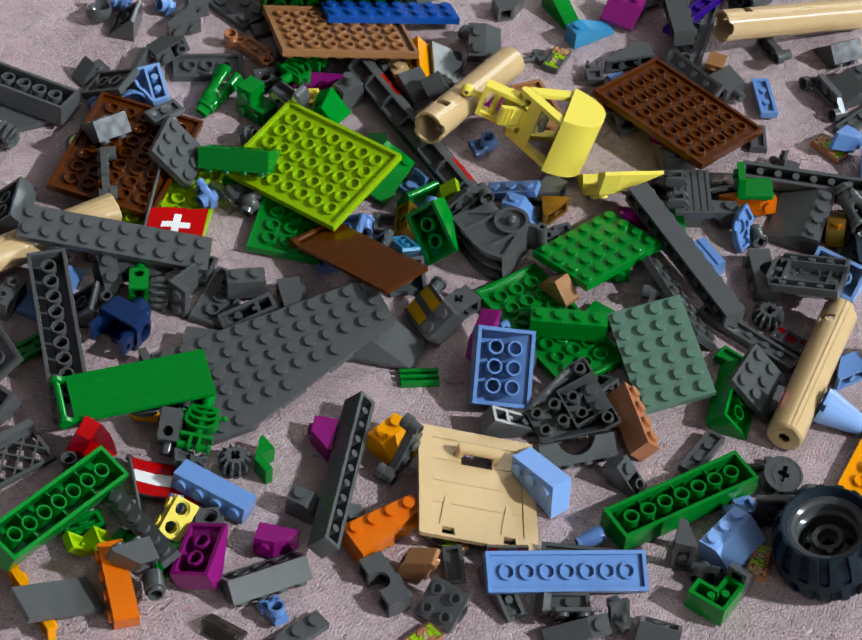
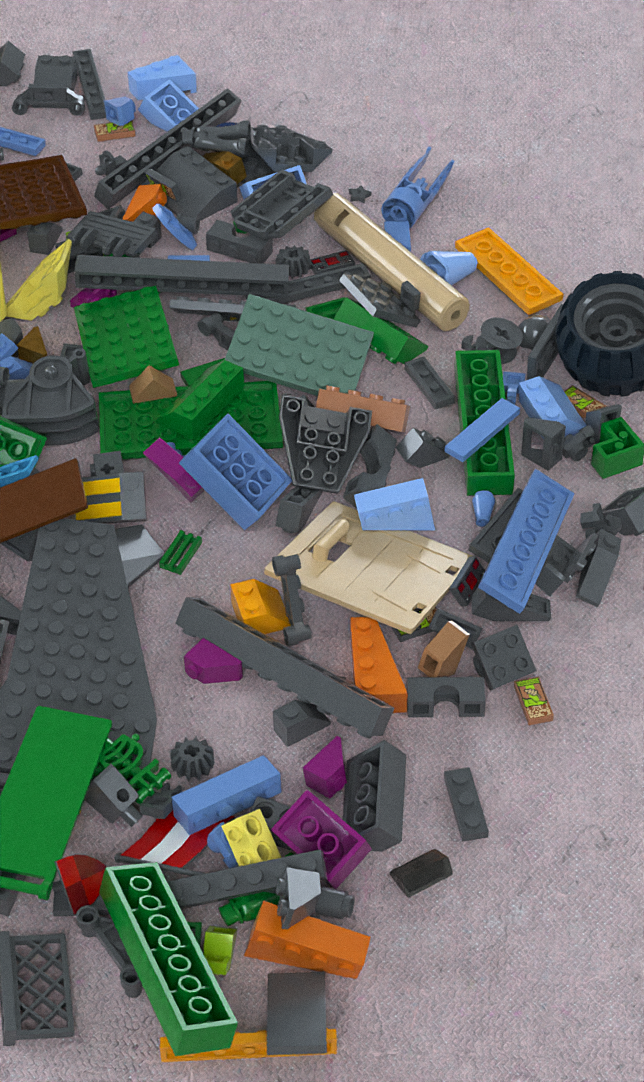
camera: 55 degrees left, 0 degrees up
green slope [254,435,275,485] -> none
medium blue plate [256,595,289,626] -> none
green bracket [732,162,774,201] -> none
none -> dark grey tile [145,168,182,202]
none -> medium blue tile [445,398,520,462]

